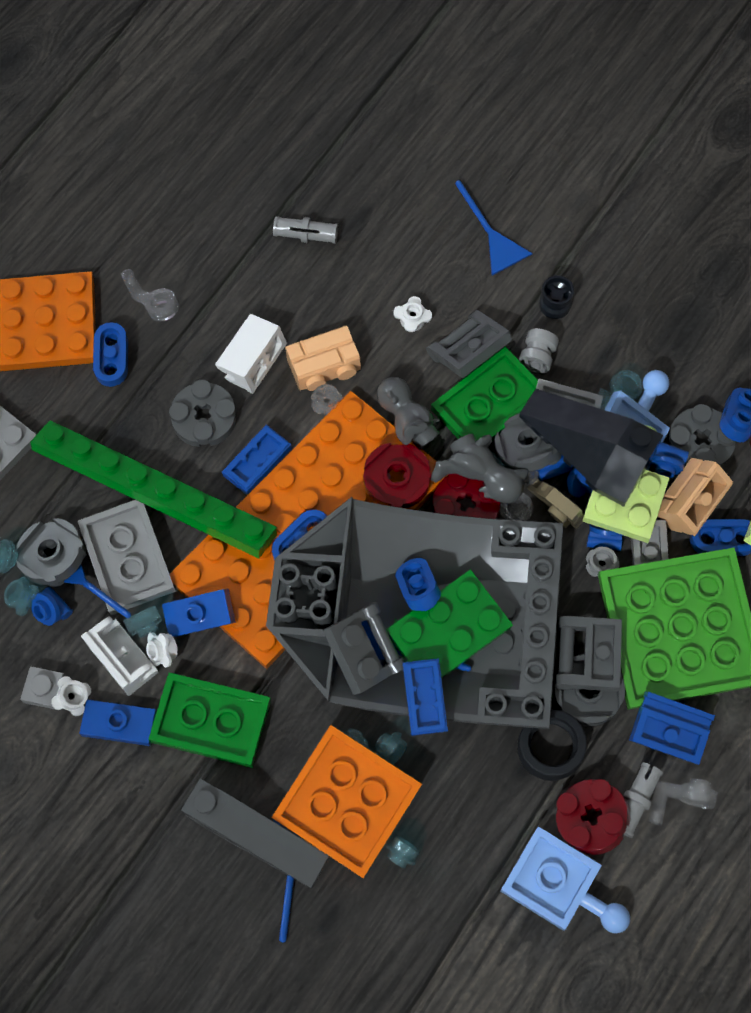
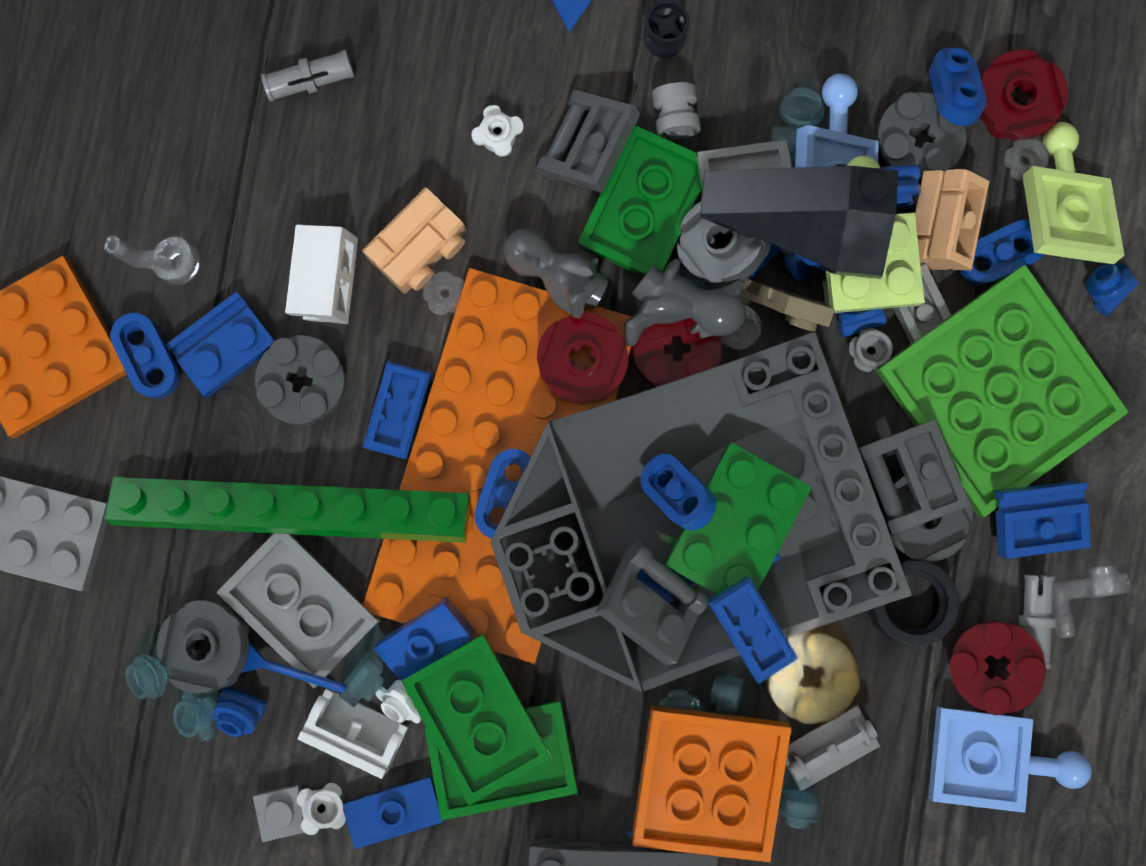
camera: 25 degrees left, 15 degrees up
none -> blue plate [165,291,275,398]
none -> green plate [401,634,552,806]
none -> clear yellow plate [766,631,860,724]
none -> light grey hinge [786,705,880,791]

